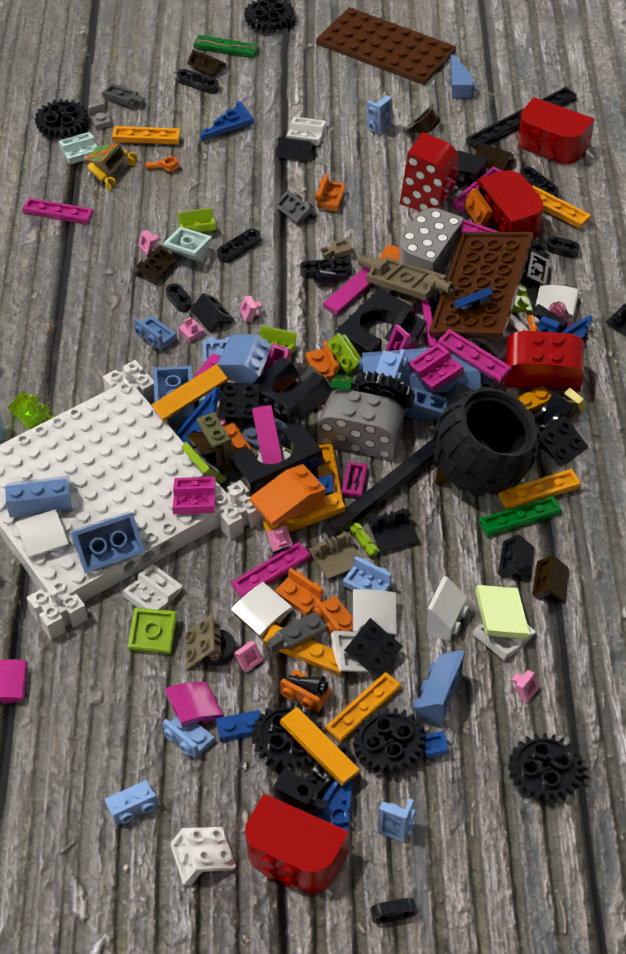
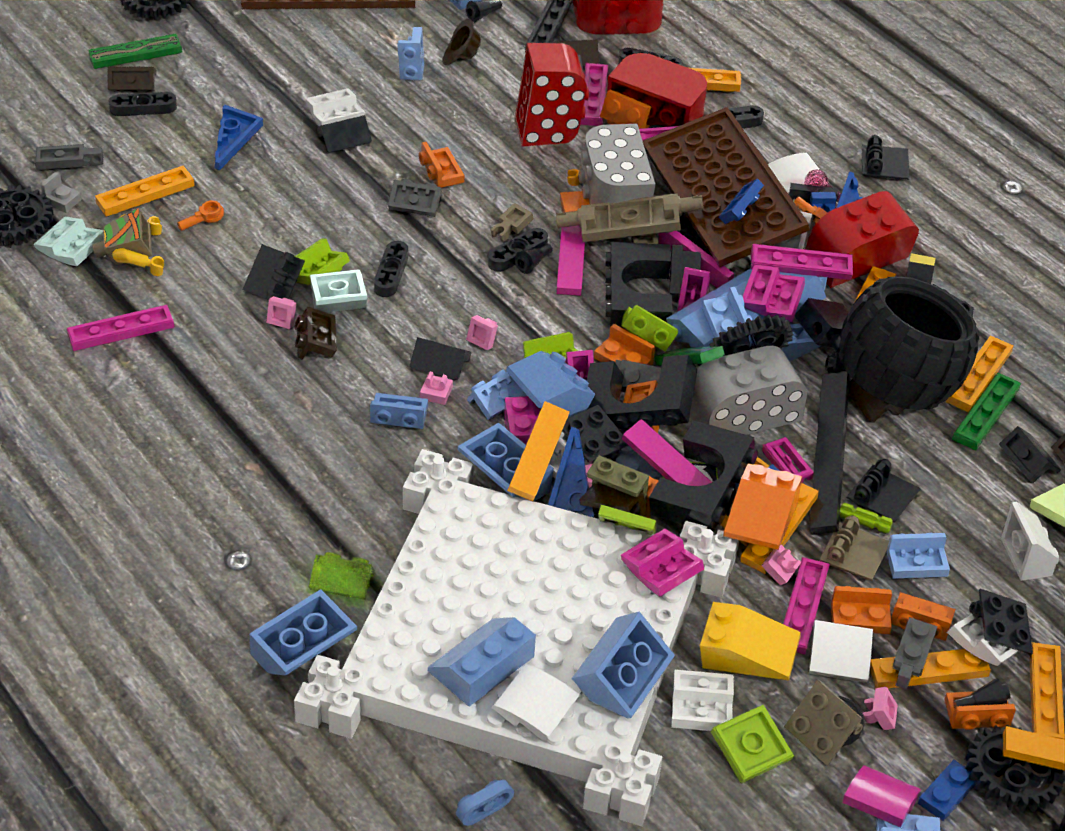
camera: 40 degrees left, 5 degrees down
black beam [166,283,192,312] -> none
white slope [353,589,396,635] -> none
none -> black hinge [242,244,305,300]
none -> black cone [466,0,503,22]
none -> yellow slope [700,602,801,681]

